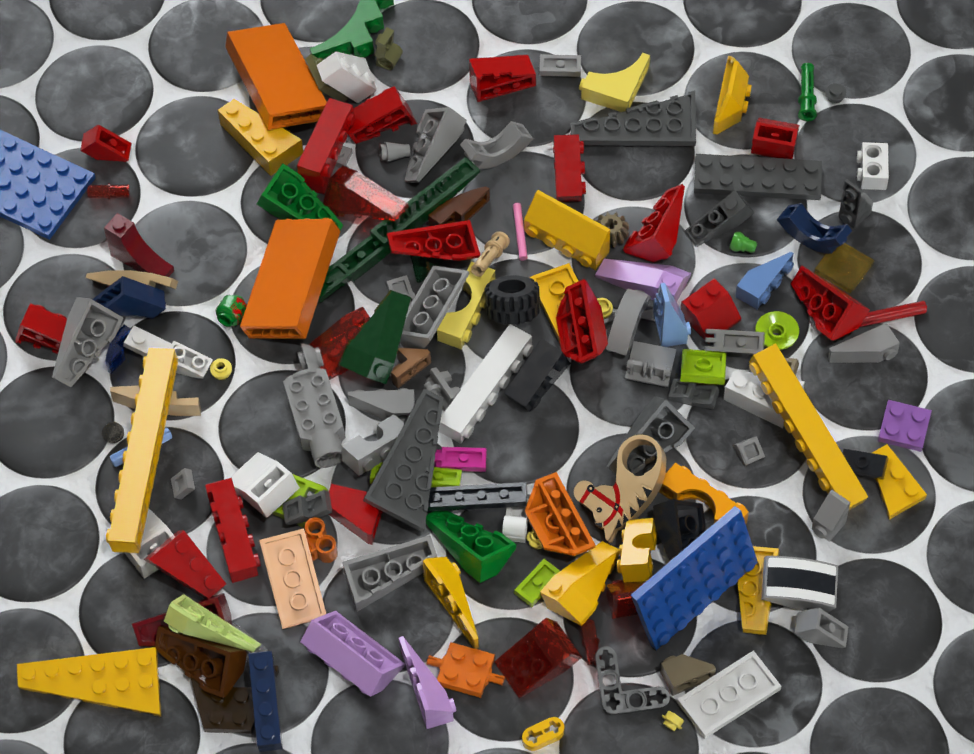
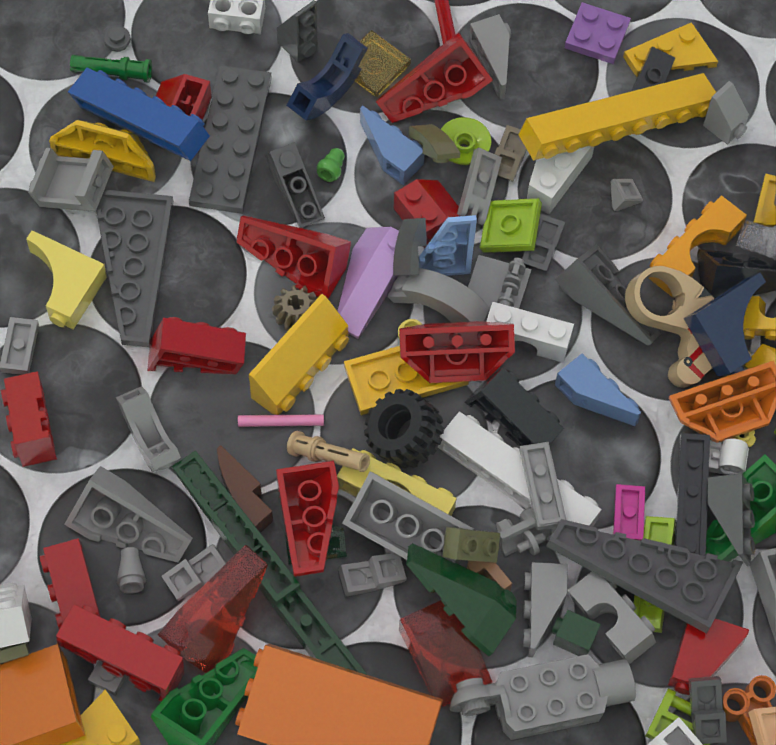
camera: 90 degrees left, 5 degrees up
none -> light grey panel [28,148,114,212]
none -> blue brick [68,68,210,161]
none -> light grey slope [162,544,231,601]
none -> dark grey slope [393,218,427,276]
none -> olive slope [409,124,460,163]
none -> olive plate [442,527,500,563]
none -> white arch [487,302,574,363]
none -> light grey tile [519,442,566,531]
none -> dark green brick [551,609,601,656]
none -> medium blue slope [555,353,641,426]
none -> dark blue arch [683,272,766,377]
none -> dark grey slope [708,473,755,566]

